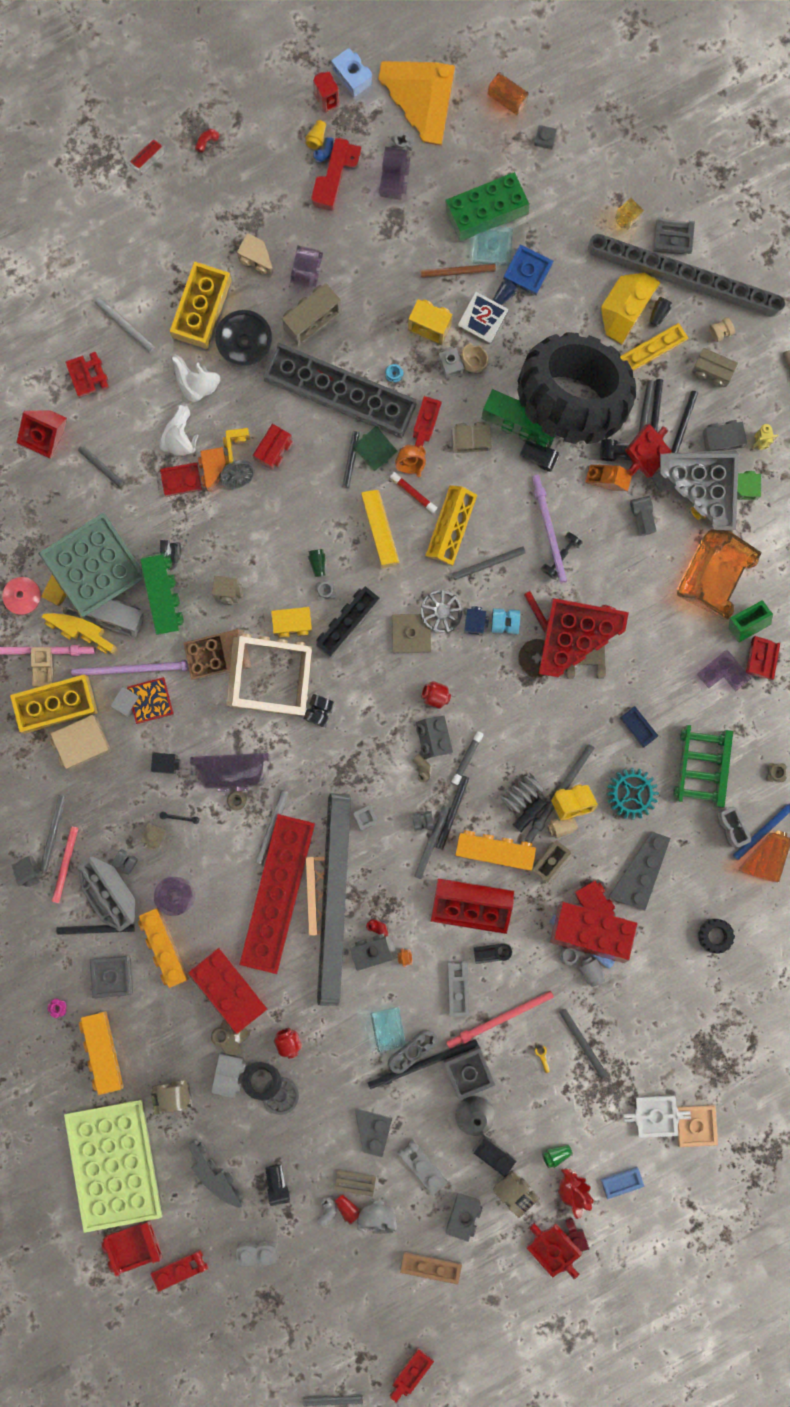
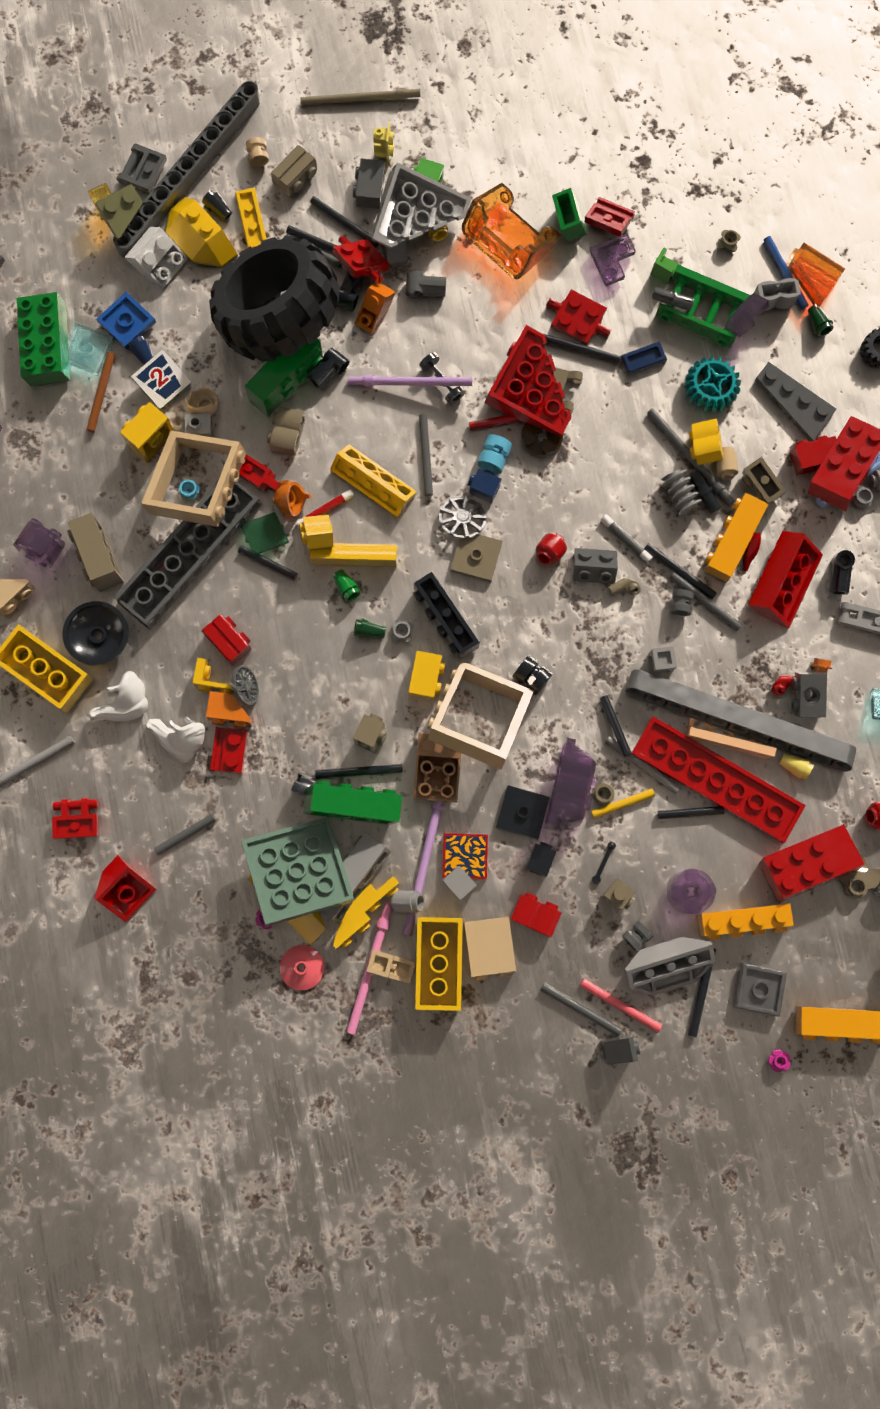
camera: 75 degrees left, 5 degrees down
none -> olive wing [95,184,143,241]
none -> white slope [125,227,188,289]
none -> tan window [141,431,246,527]
none -> yellow brick [299,515,334,550]
none -> black bar [315,764,403,779]
none -> green cone [332,569,360,602]
none -> light grey brick [390,891,425,913]
none -> black plate [496,785,550,840]
none -> red brick [509,892,562,937]
none -> black bar [544,334,621,364]
none -> red plate [546,289,612,346]
none -> yellow piece [591,788,655,819]
none -> black bar [600,695,632,757]
none -> bright green panel [650,247,678,284]
none -> dark grey axle [652,287,694,312]
none -> black piece [657,806,725,819]
none -> slope [725,293,769,337]
none -> red bar [743,532,761,571]
none -> light yellow cone [779,753,814,780]
none -> dark green cone [808,304,834,337]

